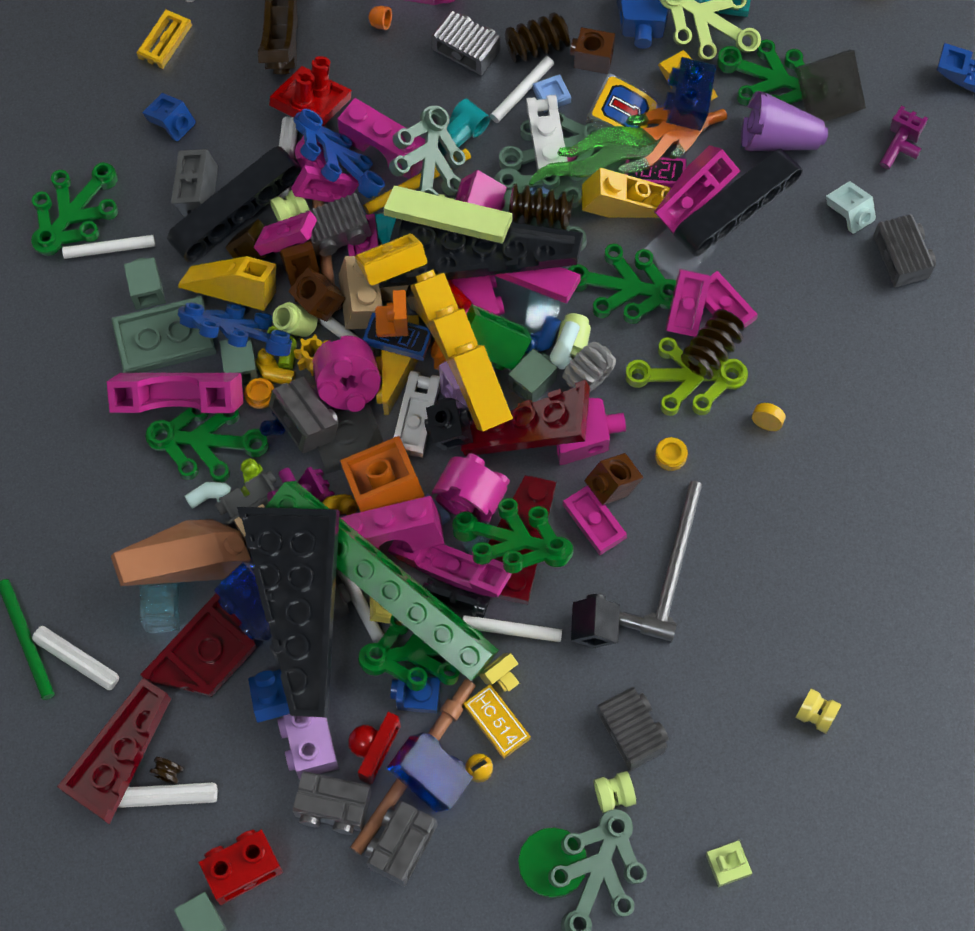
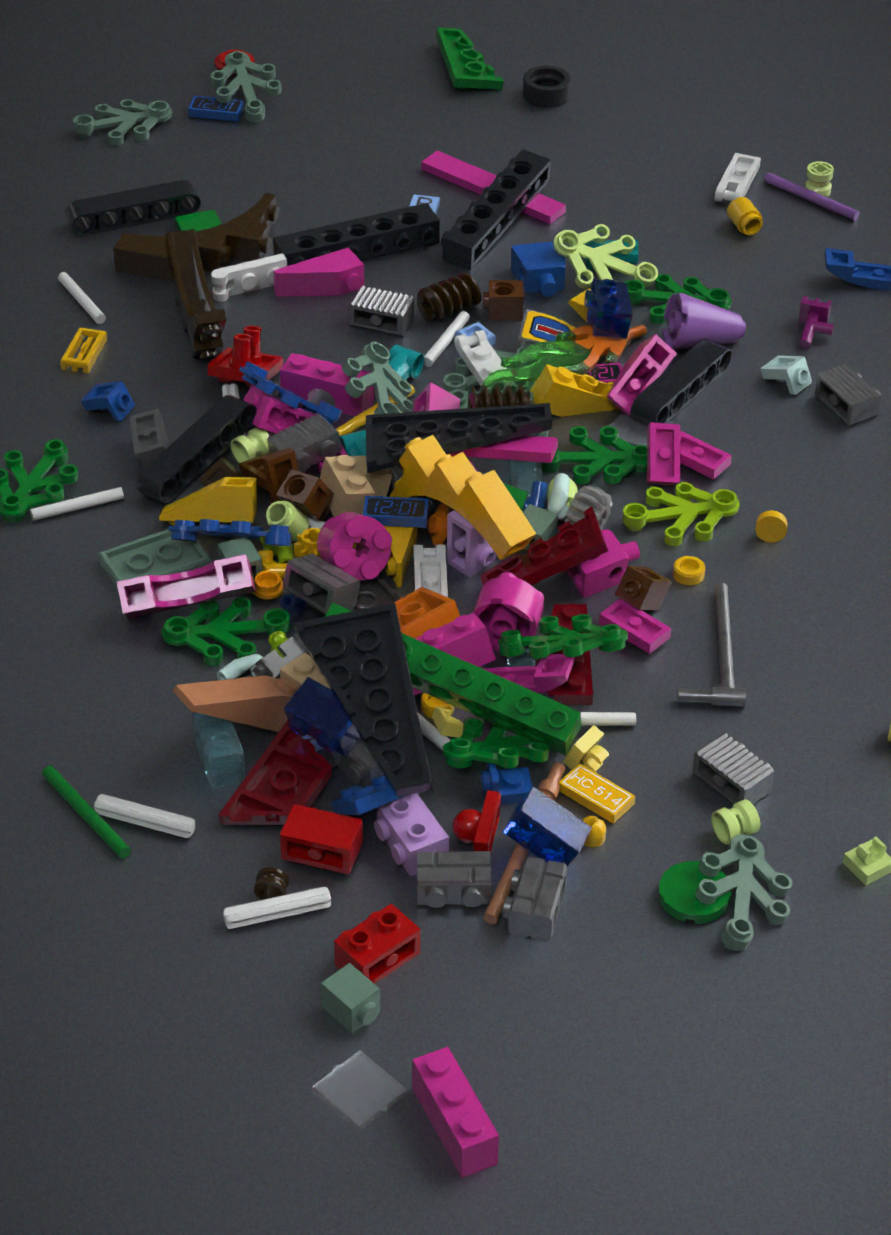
camera: 15 degrees left, 25 degrees down
dark red wing [57,678,172,825] -> none
sand green brick [124,257,166,310] -> none
dark pink plate [254,211,317,256] -> none
yellow slope [354,233,427,285] -> none
orange hinge [368,6,392,30] -> none
orange bracket [375,290,408,337] -> none
yellowish green tile [384,185,512,244] -> none
black brick [425,398,473,451] -> none
black brick [571,594,620,648] -> none
dark brown piece [681,309,744,380] -> none
clear smoke tile [796,50,866,122] -> none
none -> red brick [280,804,363,875]

